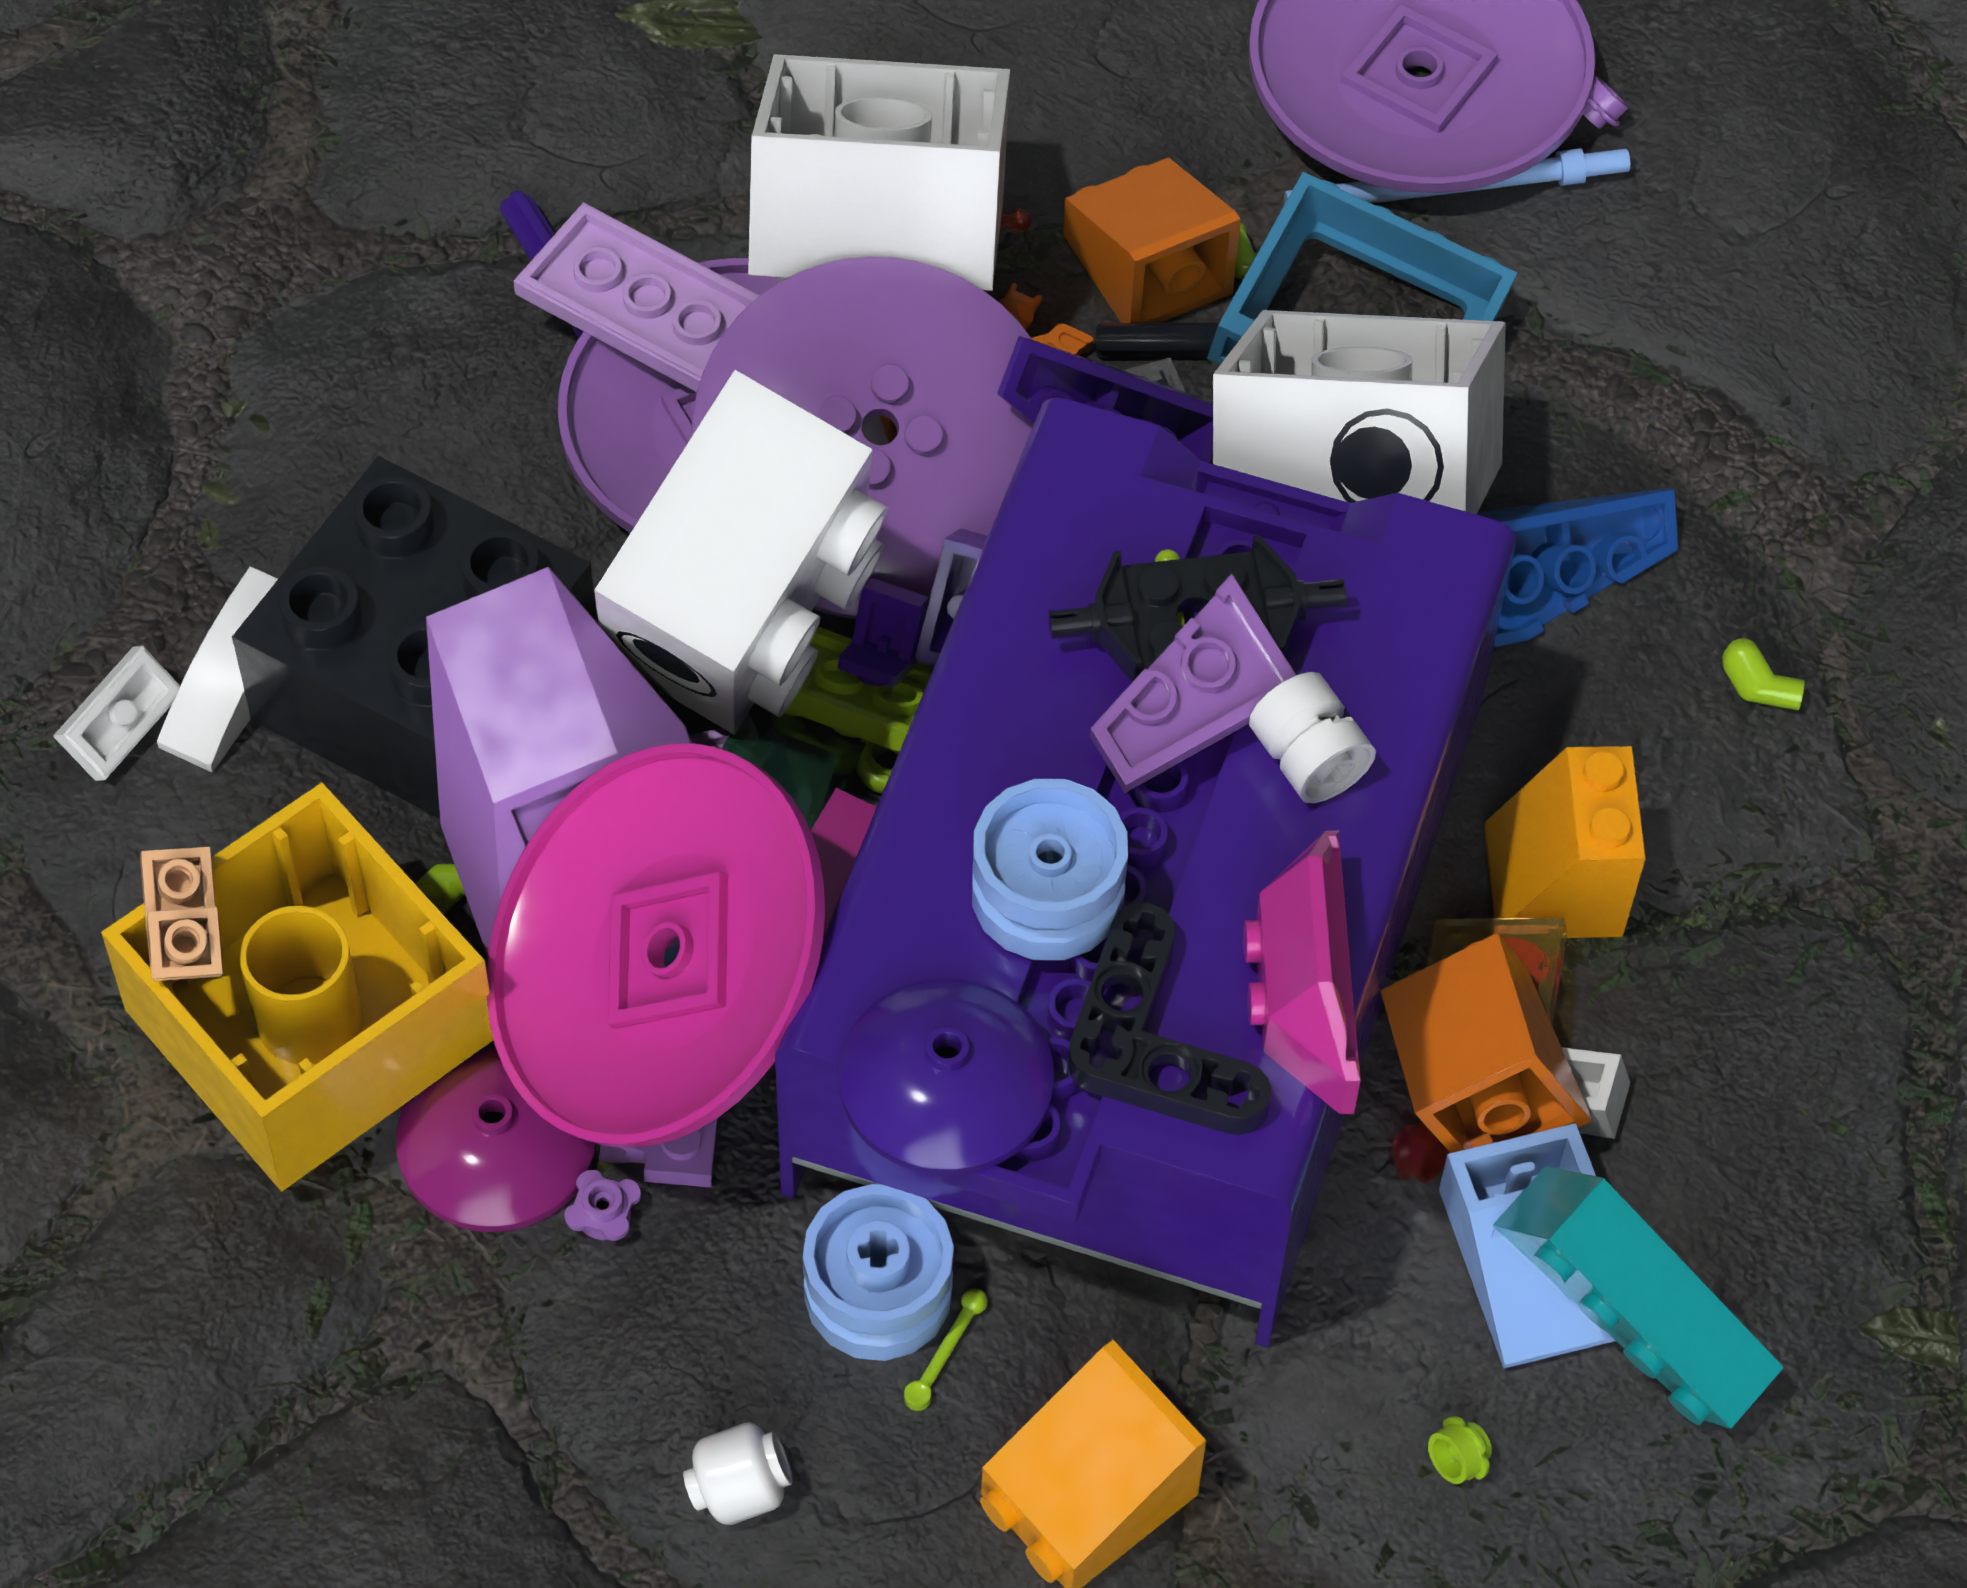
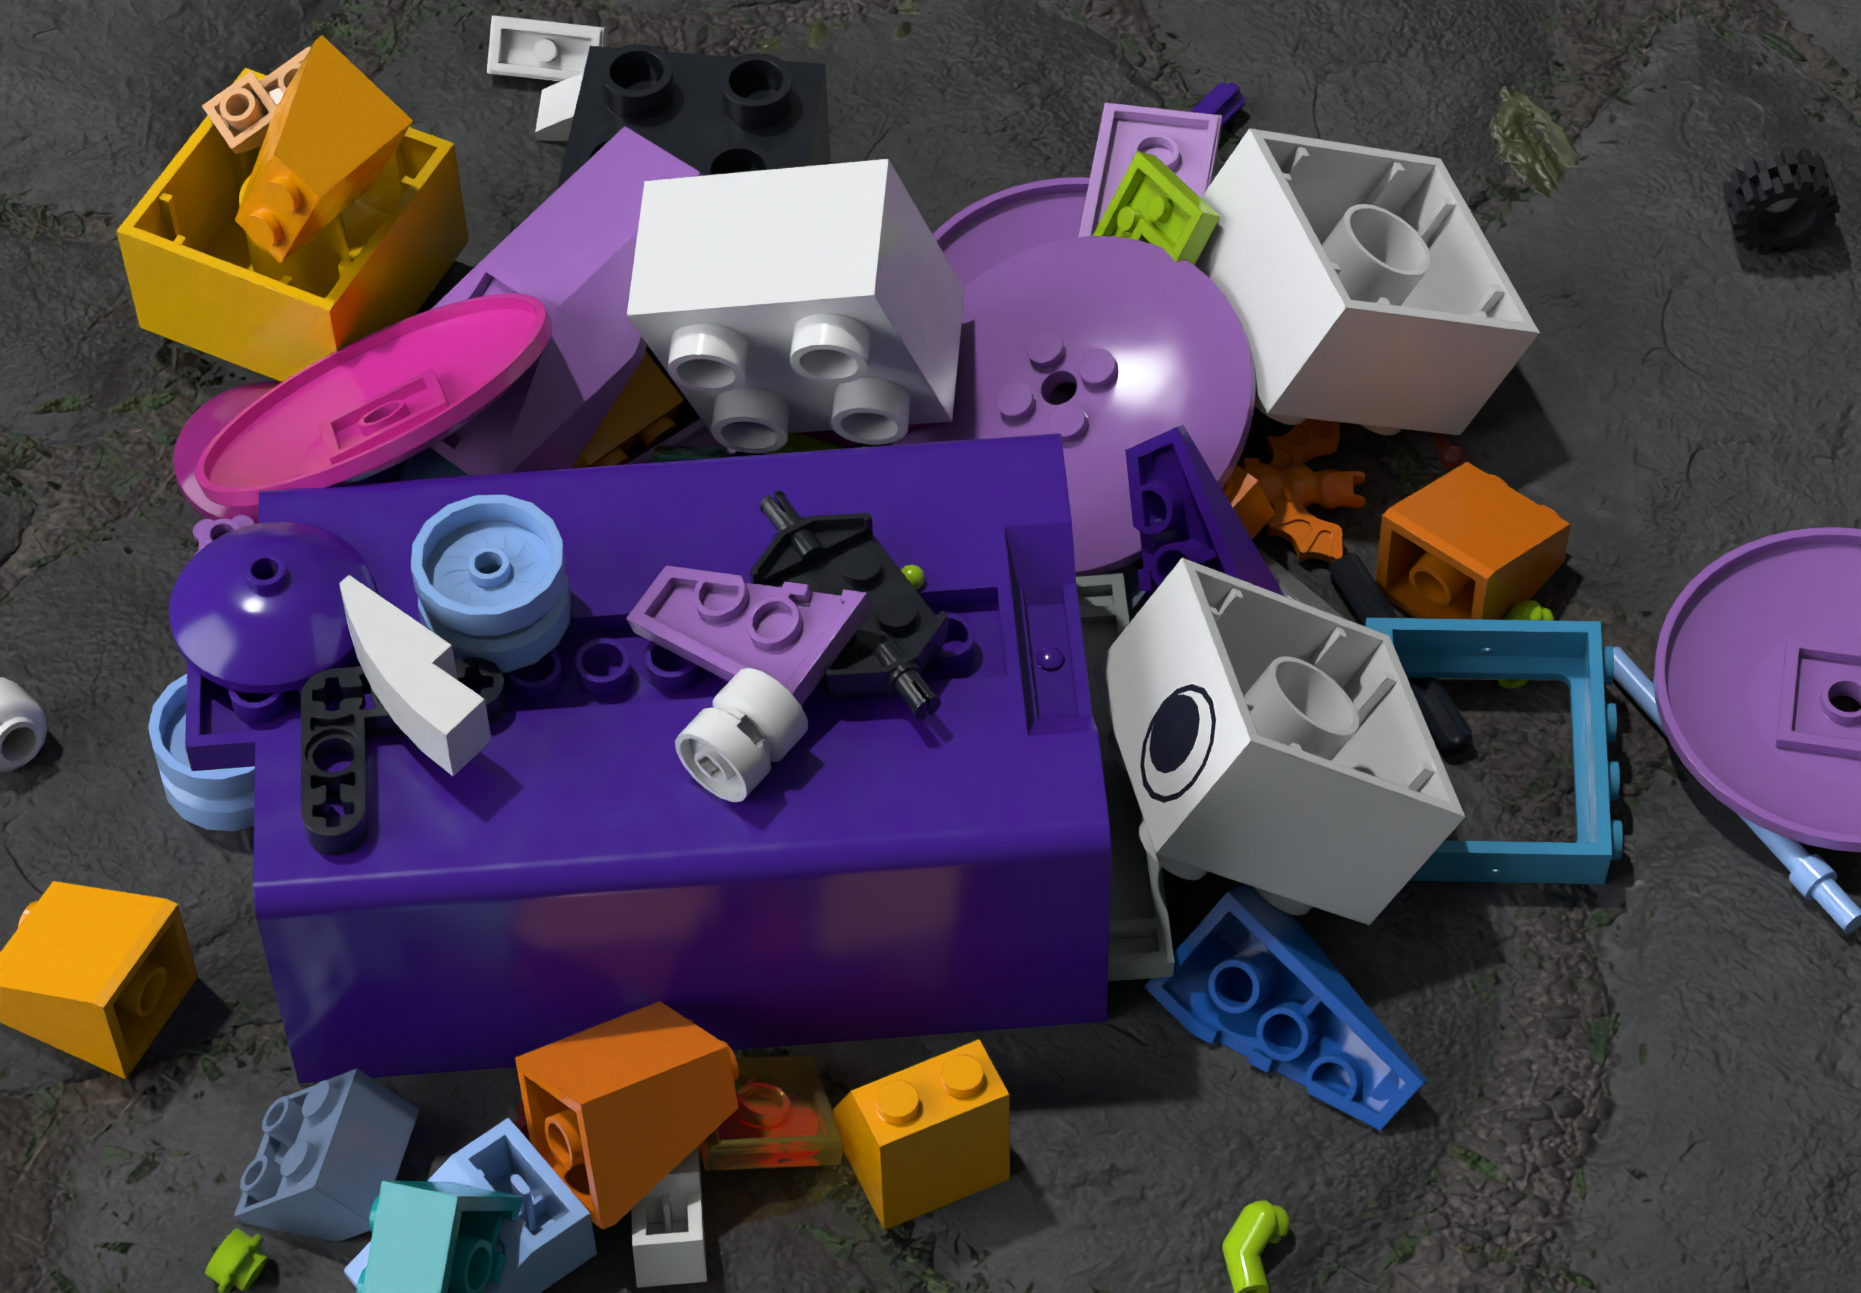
camera: 70 degrees right, 5 degrees down
lime hinge [904,1288,988,1411] -> none
dark pink wedge [1243,830,1361,1114] -> none
none -> sand blue slope [234,1068,420,1242]
none -> light orange slope [235,35,413,263]
none -> white slope [339,575,492,776]
none -> lime plate [1093,151,1221,265]

